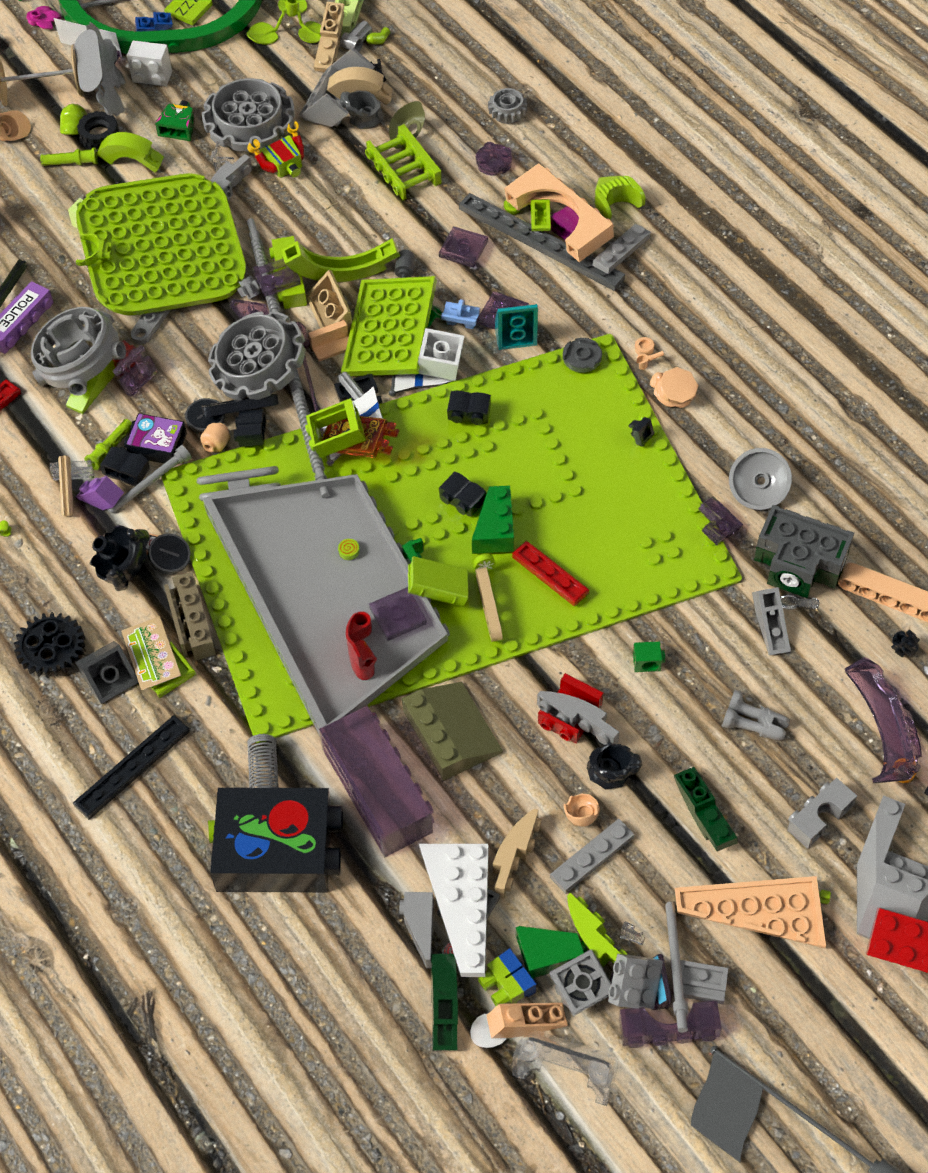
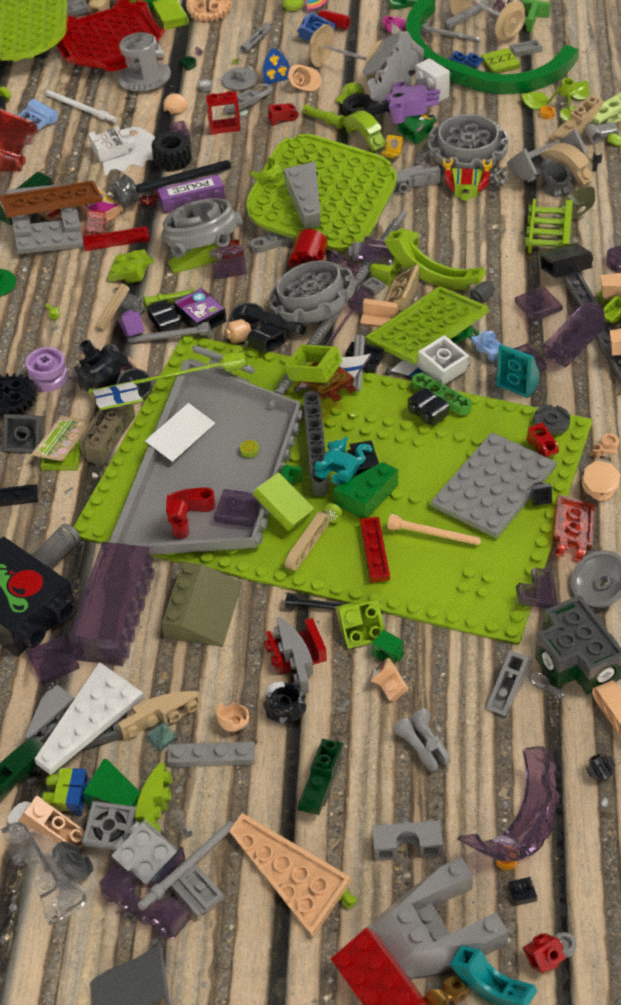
camera: 40 degrees right, 10 degrees down
none -> lavender wheel [26,347,68,392]
none -> clear purple plate [26,635,80,685]
none -> dark grey tile [52,841,93,879]
none -> flag [89,351,248,410]
none -> lime plate [107,249,154,284]
none -> white sticker [145,403,215,462]
none -> clear light blue tile [147,722,177,752]
none -> red leg [268,103,299,126]
none -> light grey wedge [284,161,320,230]
none -> black piece [285,592,382,614]
none -> red cylinder [288,229,328,269]
none -> dark grey beam [303,391,328,496]
none -> teal animal [314,436,372,485]
none -> lime slope [335,599,385,649]
none -> light grey tile [361,276,385,296]
none -> medium lavender piece [365,82,440,124]
none -> light nougat slope [371,658,409,702]
none -> yellow bracket [381,135,403,159]
none -> light nougat piece [388,514,481,545]
none -> bright green beam [412,373,472,415]
none -> light grey plate [431,432,557,539]
none -> light grey gear [489,167,509,187]
none -> red leg [526,422,559,458]
none -> black brick [539,243,593,278]
none -> light orange tile [540,106,555,119]
none -> clear purple brick [543,300,605,367]
none -> clear red tile [552,494,595,561]

